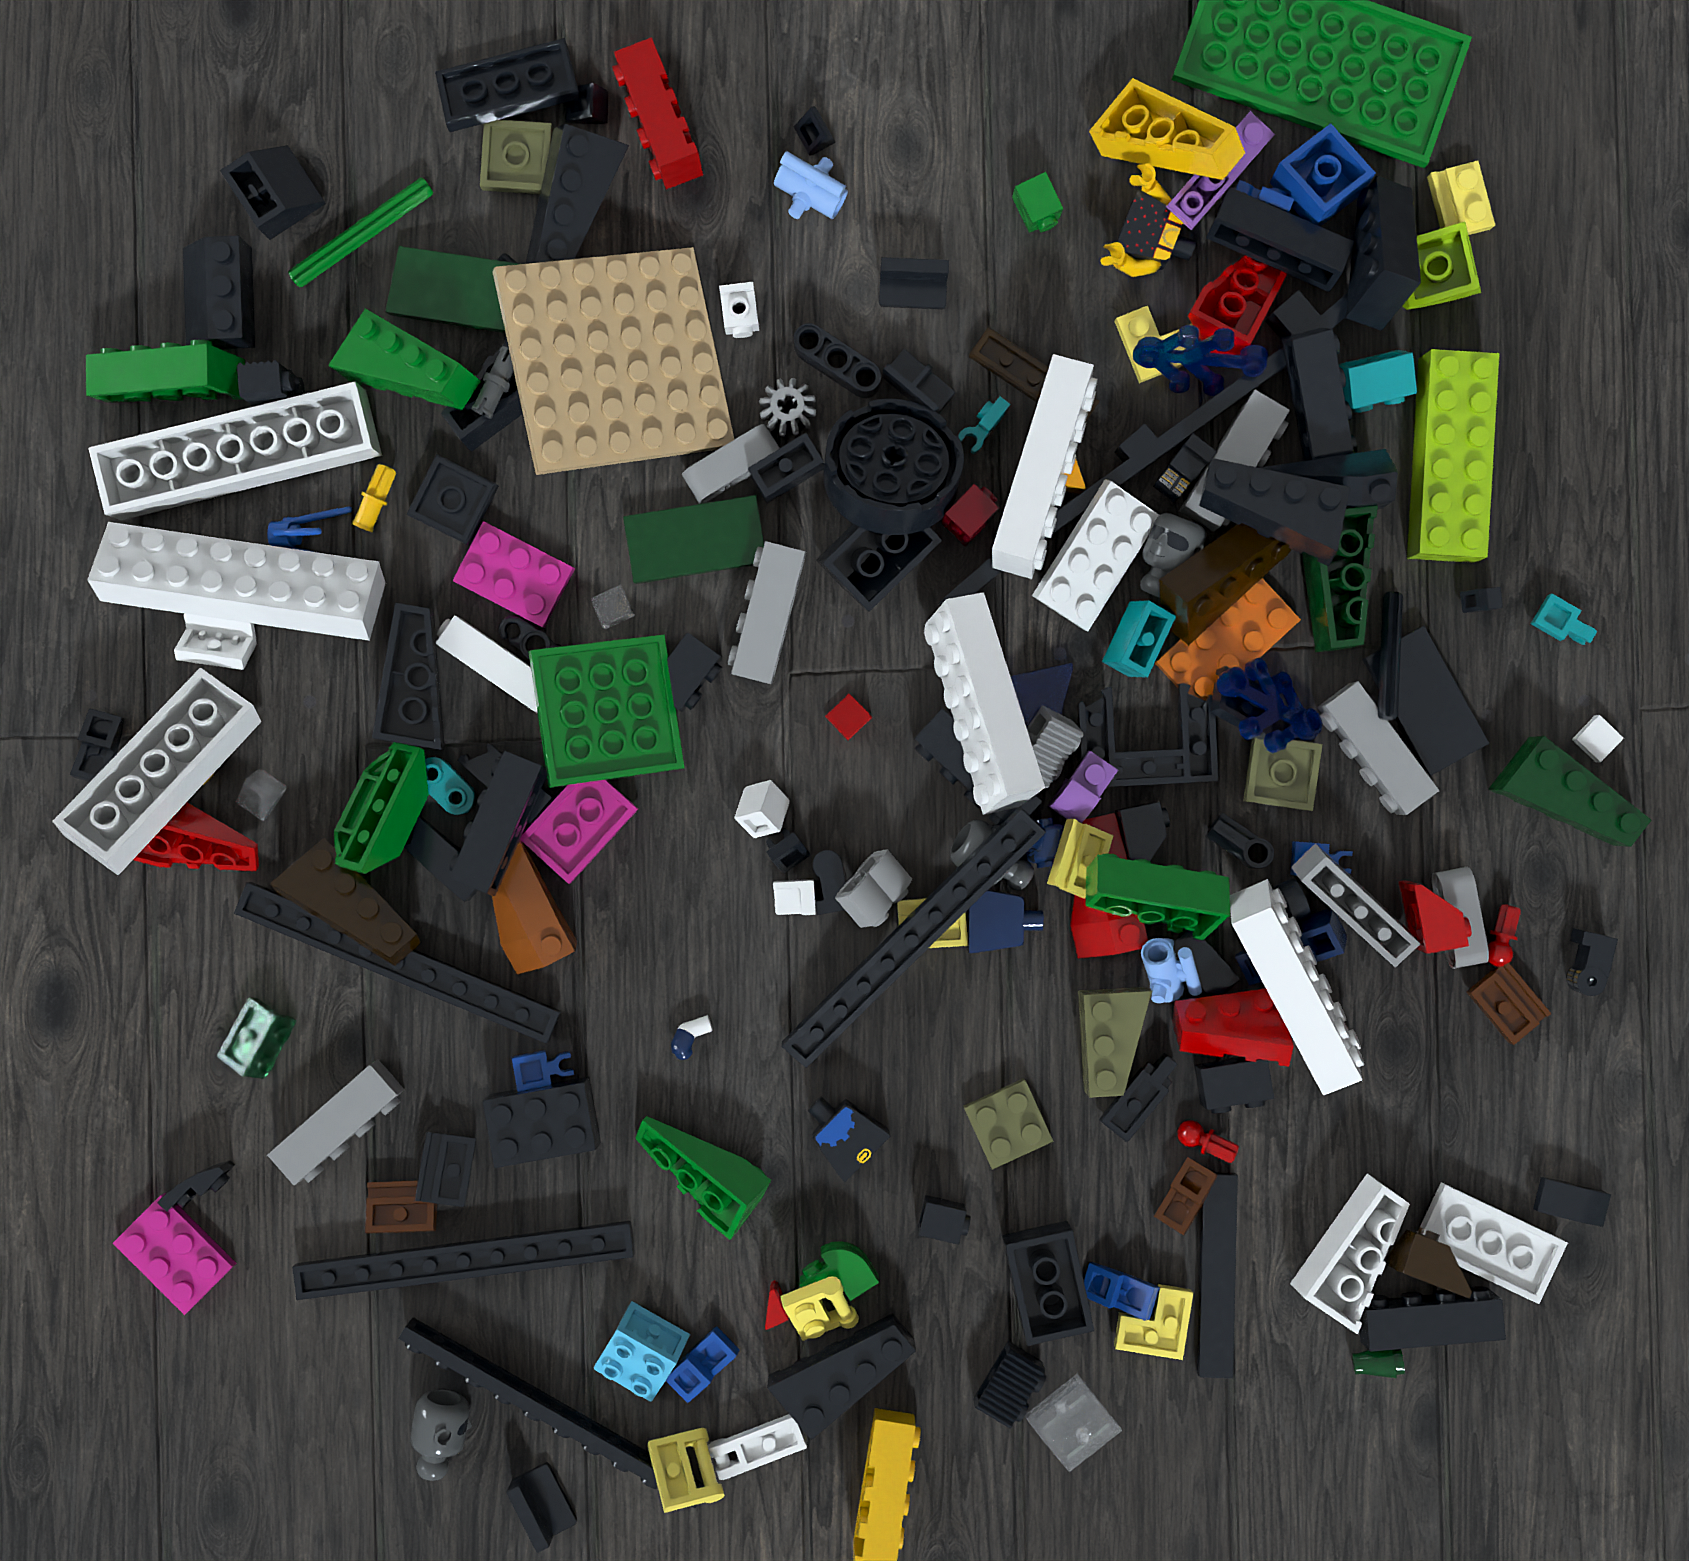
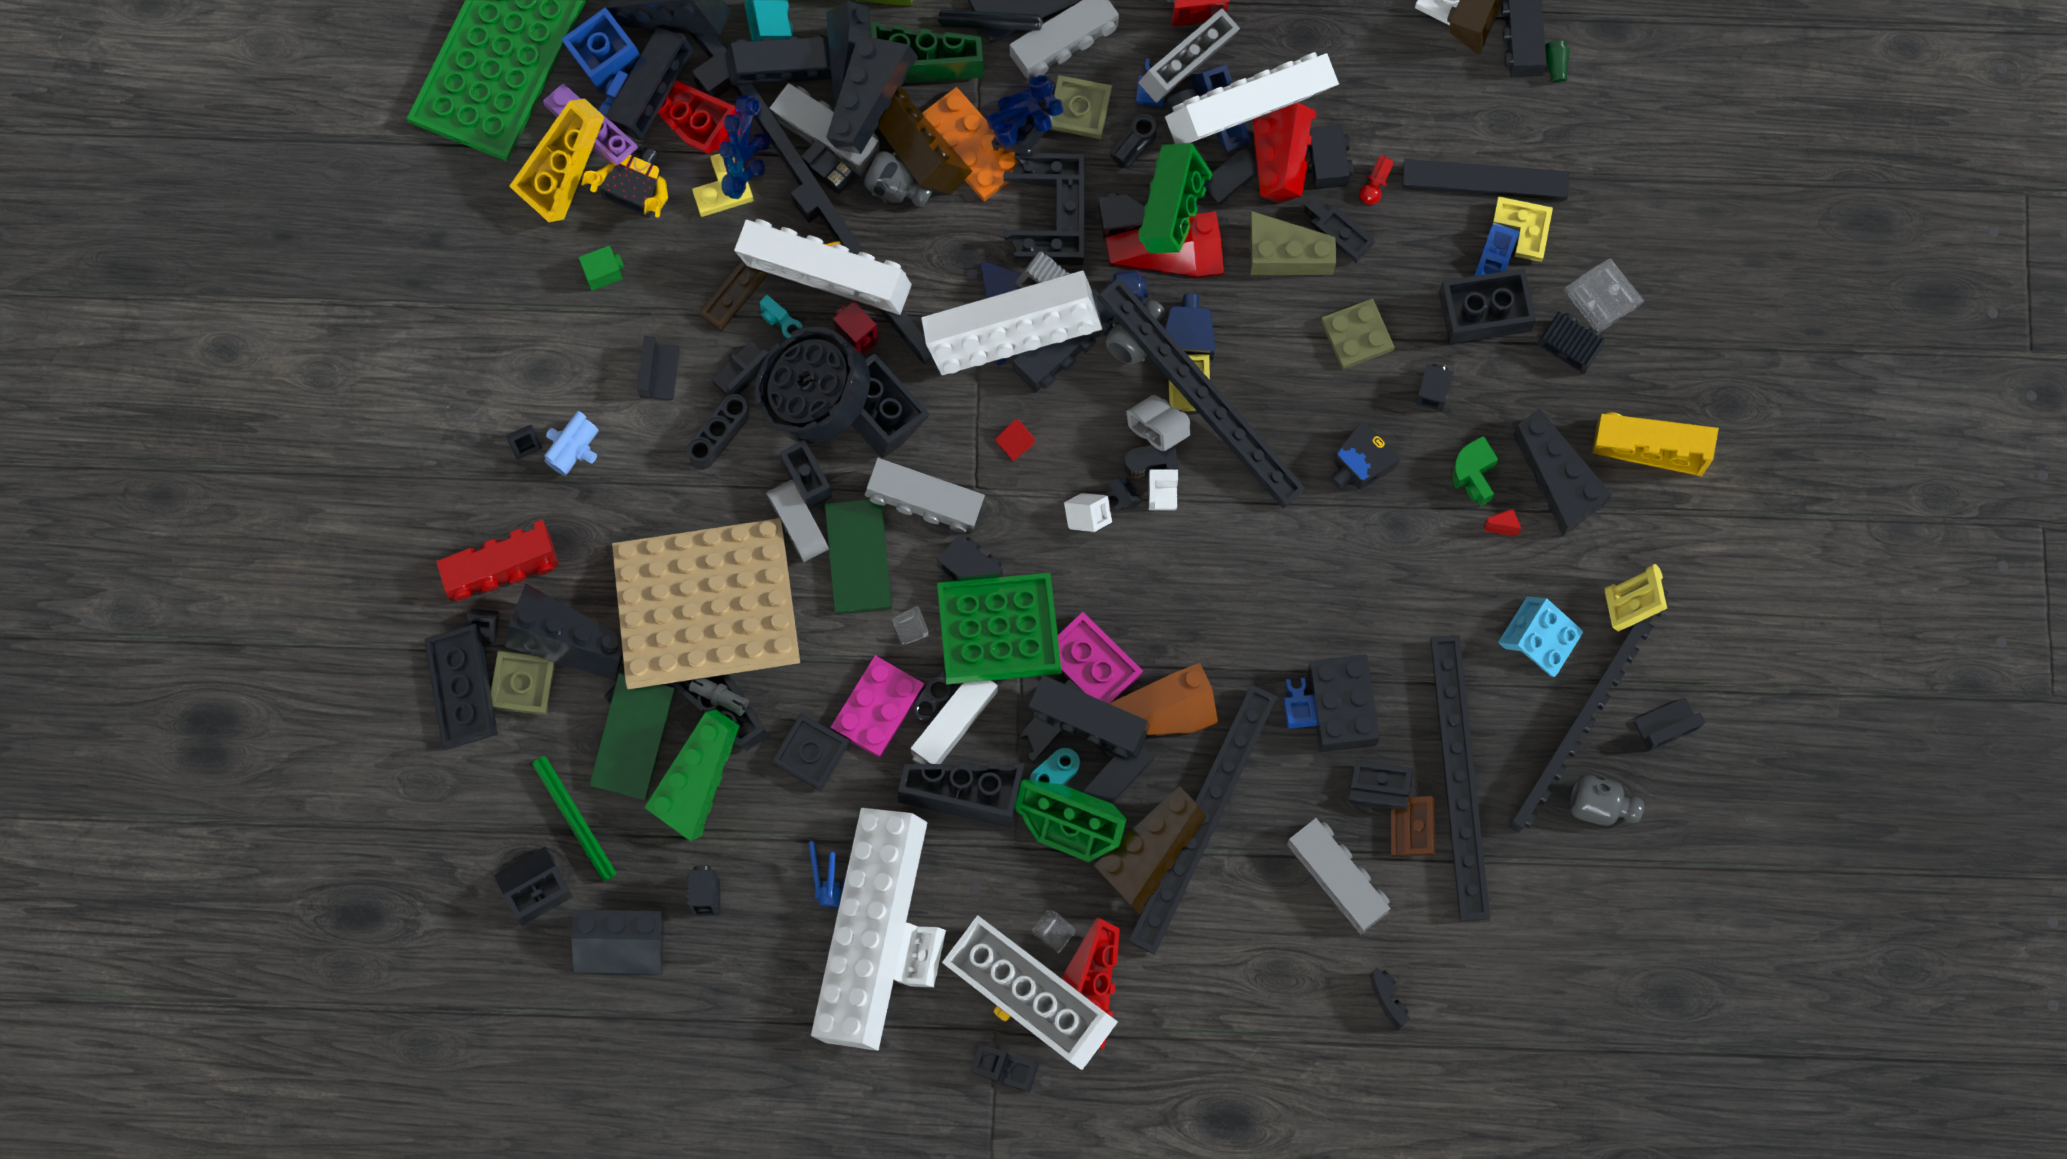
camera: 90 degrees left, 15 degrees down
green wedge [86,340,245,403] -> none
white brick [88,382,382,520] -> none
dark pink plate [113,1193,237,1315] -> none
clear green bracket [216,997,296,1079] -> none
yellow axle [351,464,396,532] -> none
green wedge [635,1116,771,1240] -> none
blue slope [666,1326,740,1403] -> none
arm [671,1015,713,1060] -> none
white plate [708,1414,807,1480] -> none
white brick [719,282,759,338] -> none
light grey gear [759,378,816,437] -> none
light yellow plate [780,1276,859,1341] -> none
white plate [1032,479,1159,632] -> none
light yellow plate [1047,819,1113,899] -> none
medium lavender brick [1048,751,1118,823] -> none
teal brick [1102,601,1176,677] -> none
light blue pin [1141,938,1202,1003] -> none
reddish brown slope [1154,1157,1218,1236] -> none
white wedge [1290,1174,1410,1334] -> none

